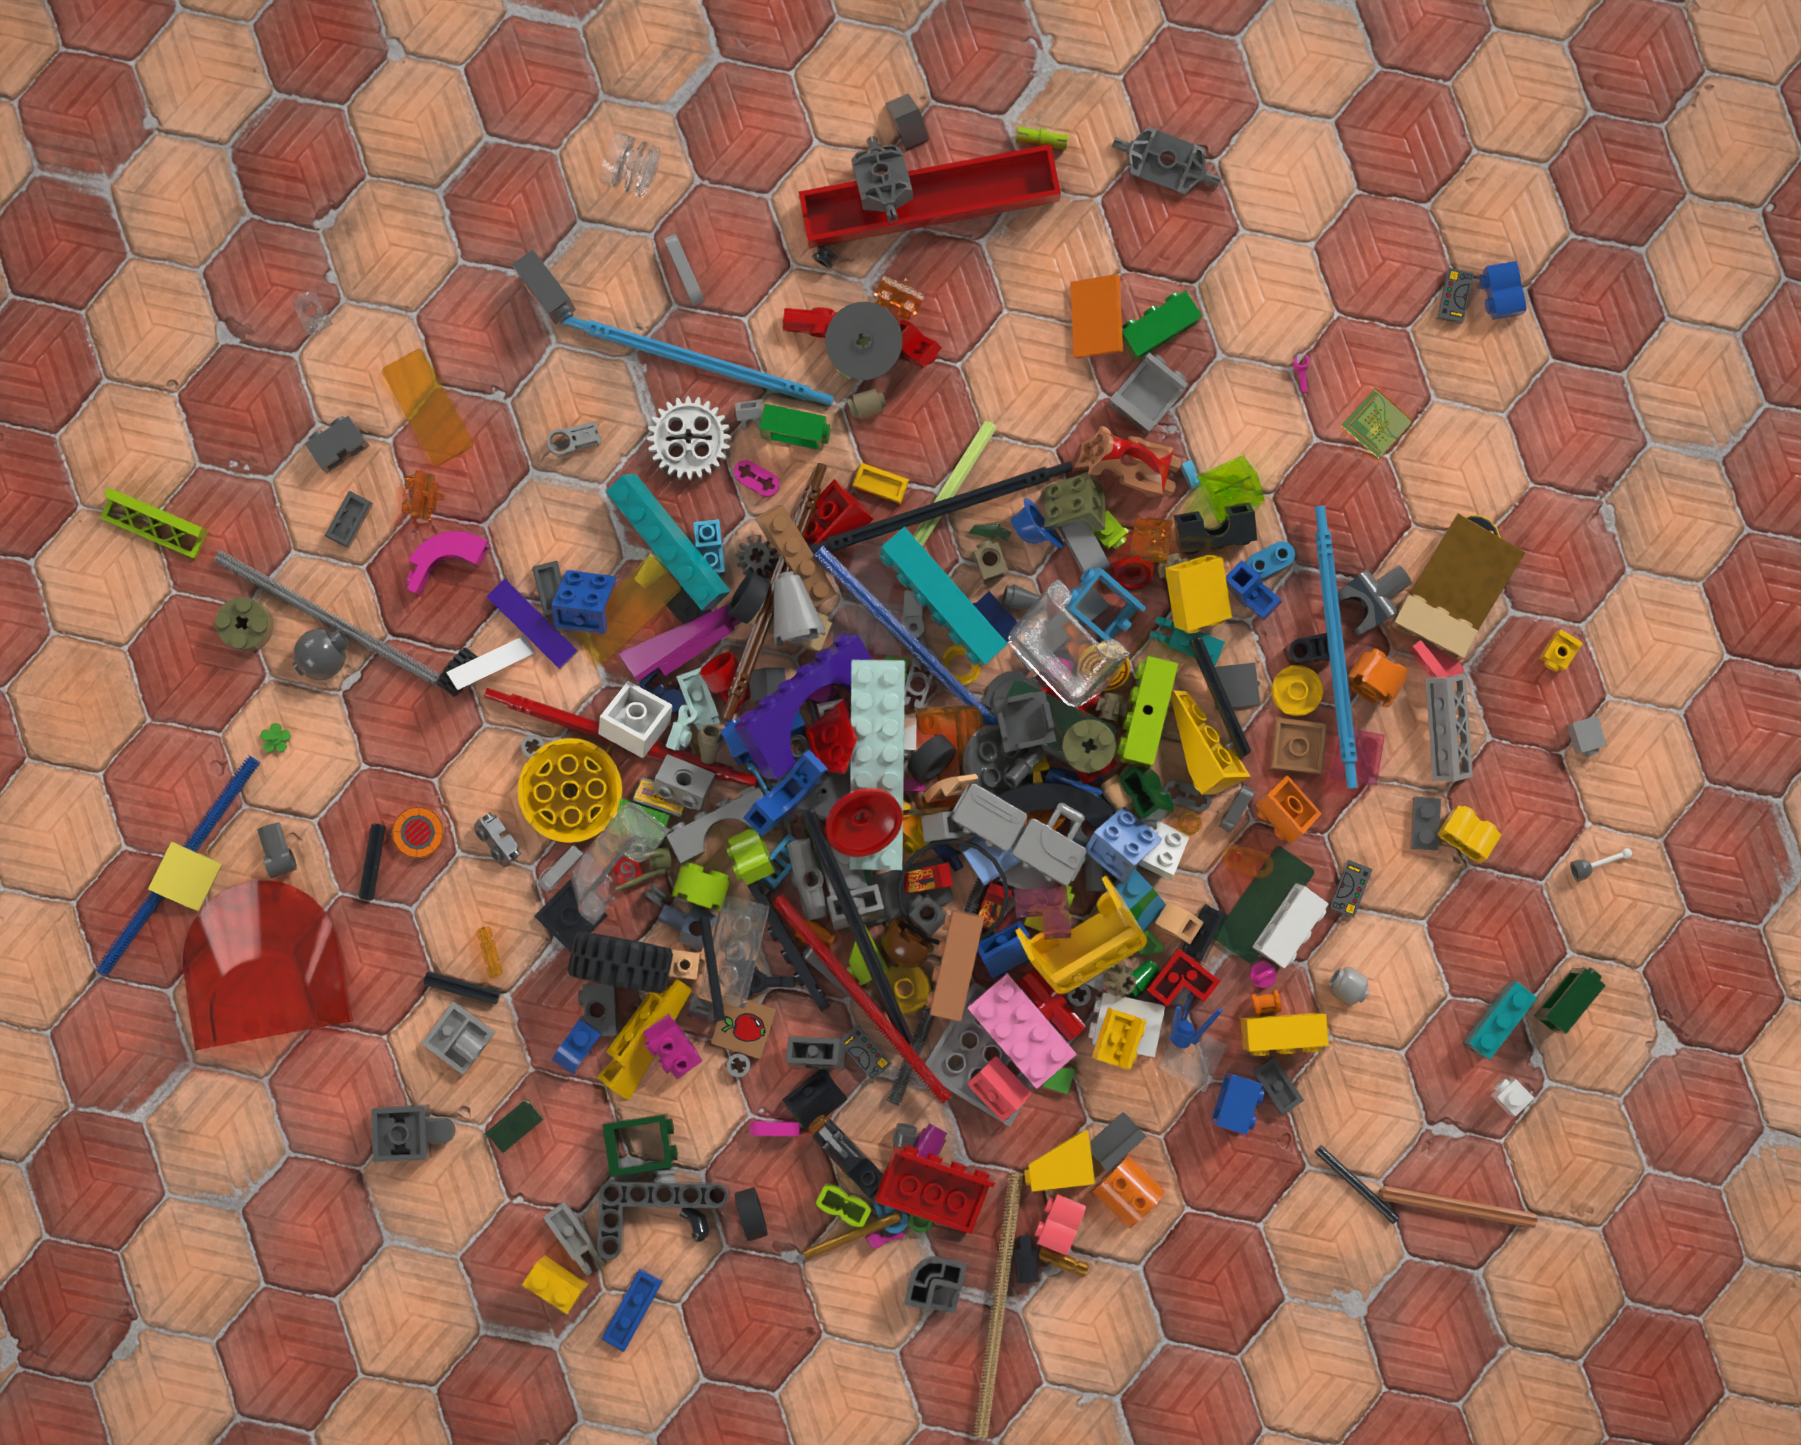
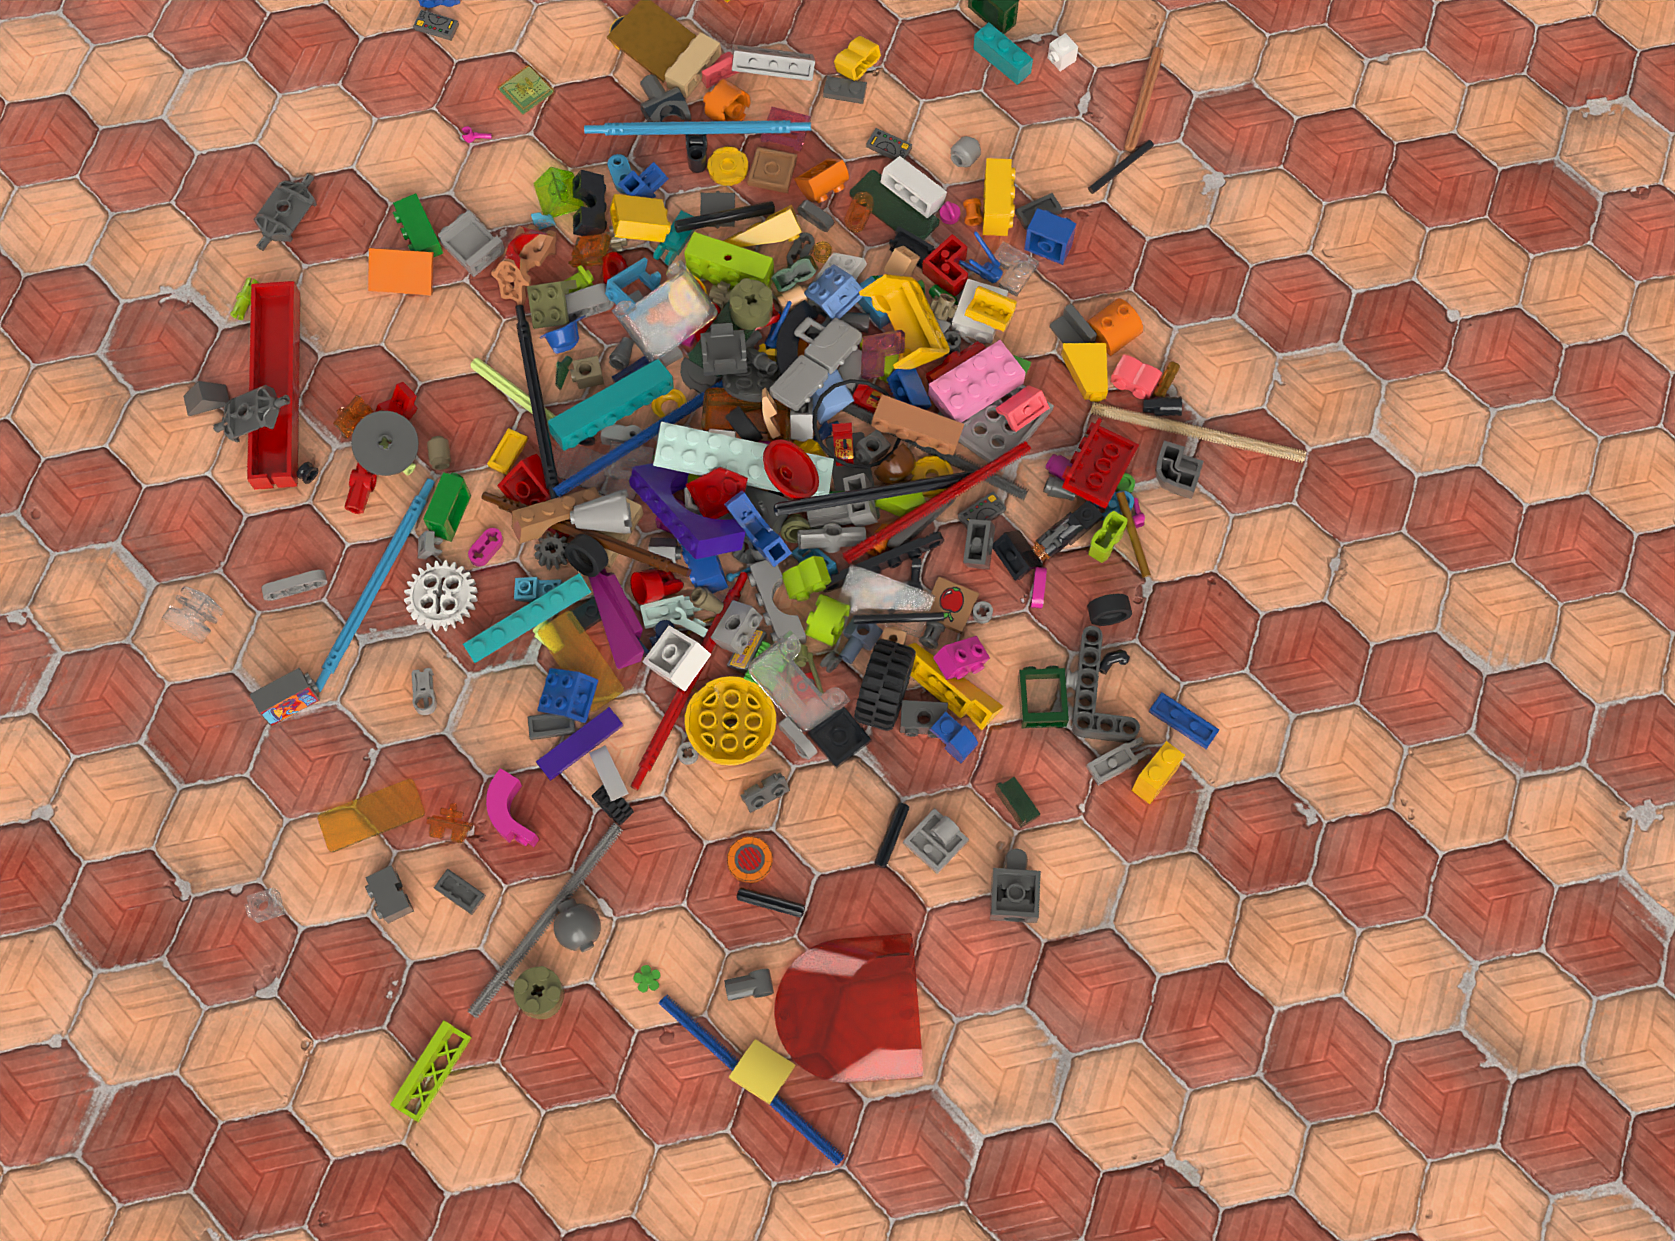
camera: 80 degrees left, 15 degrees down
clear yellow axle [476,926,503,978] -> none

